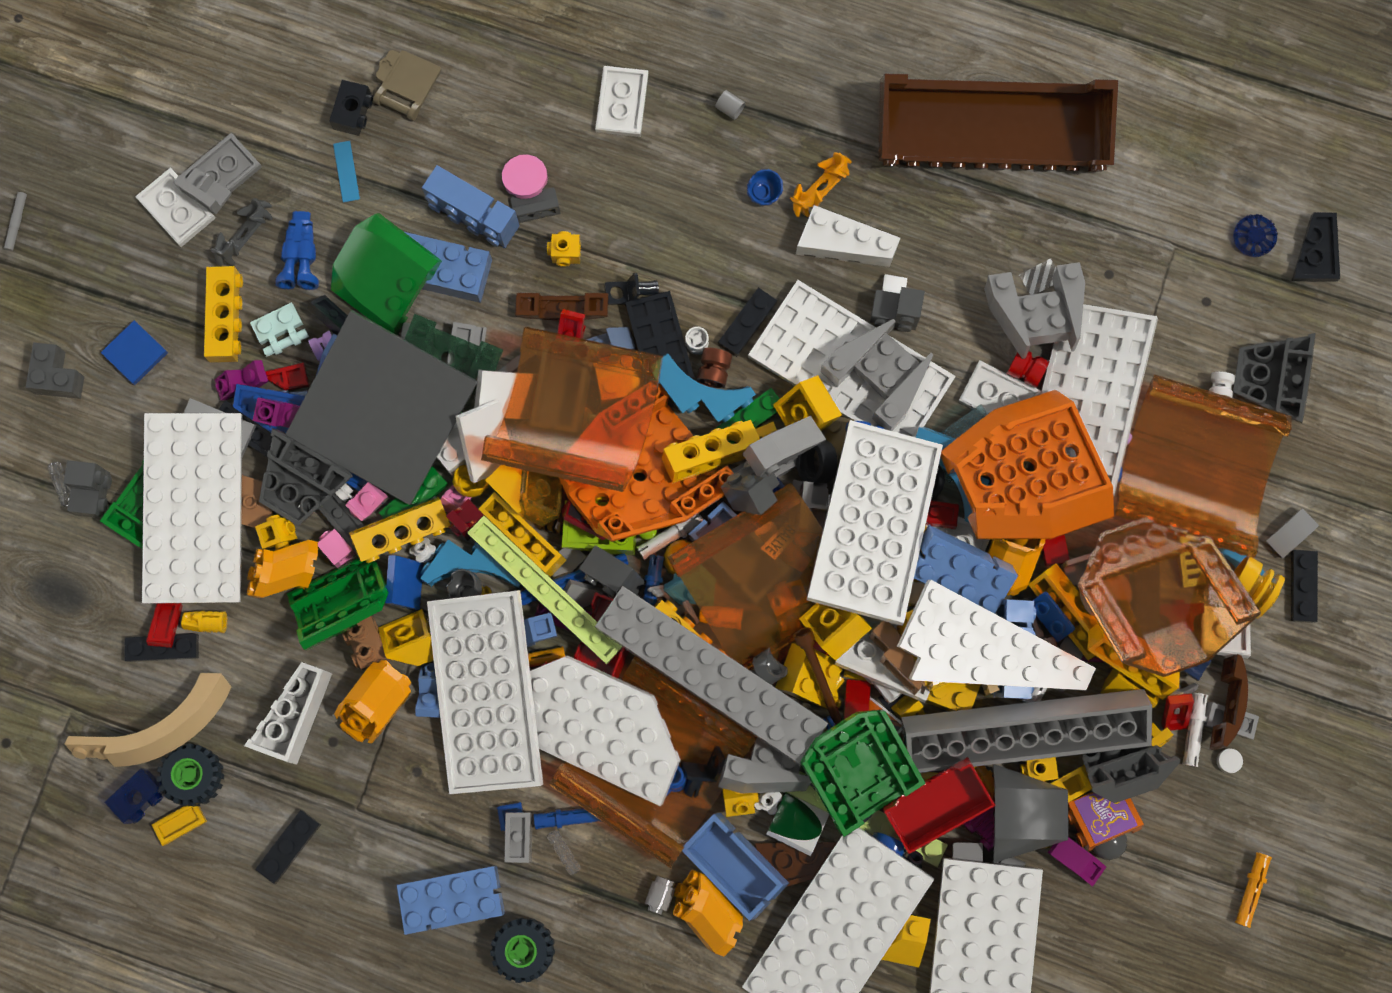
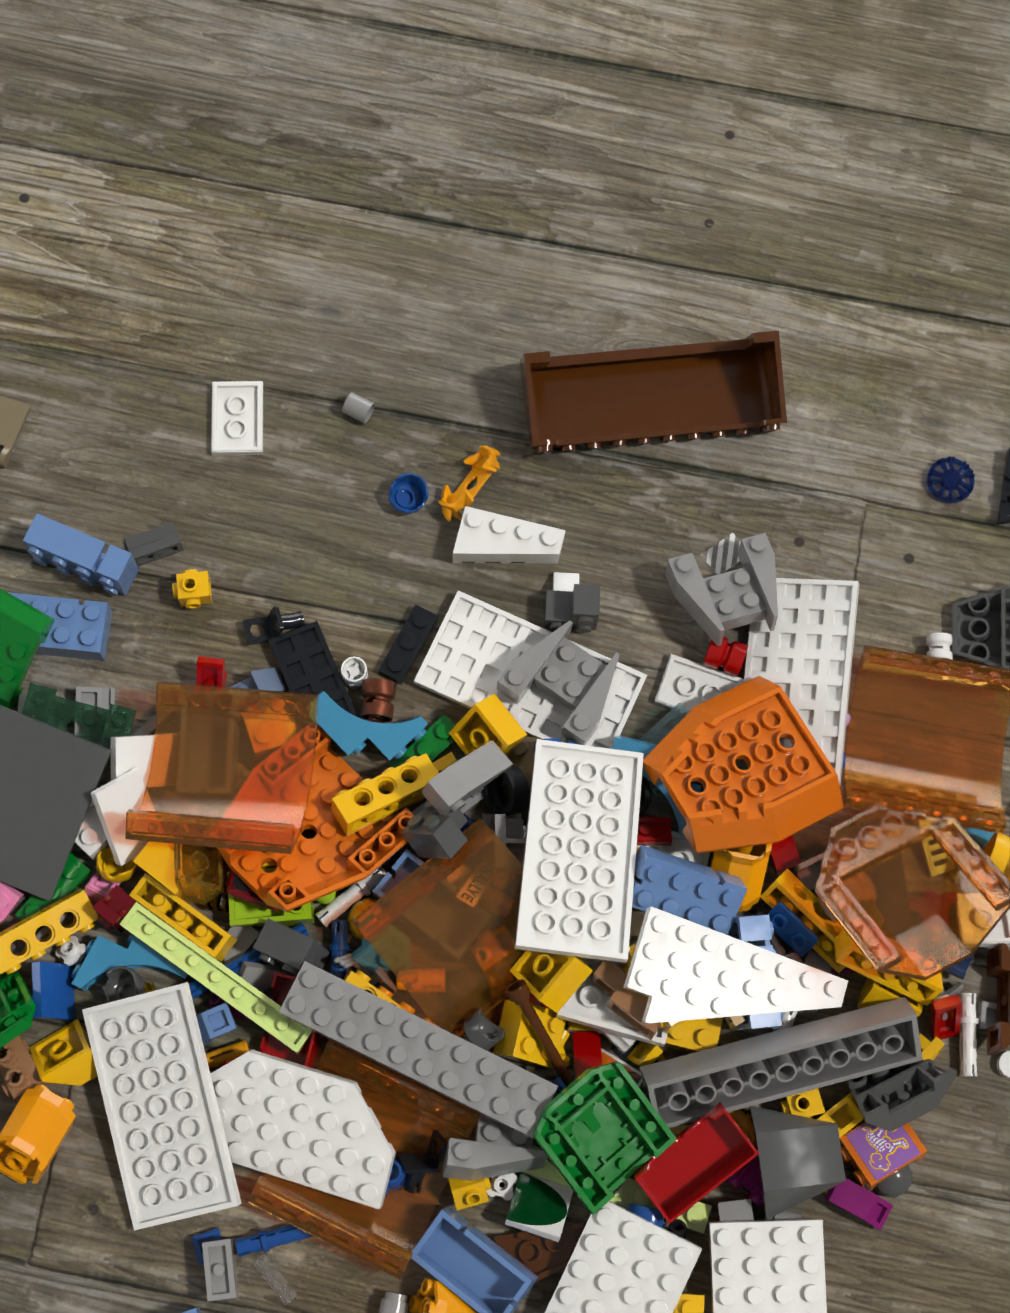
camera: 15 degrees left, 5 degrees down
medium blue slope [415,663,440,718] -> none
bright pink tile [502,155,548,199] -> none
reddish brown slope [515,293,609,320] -> none

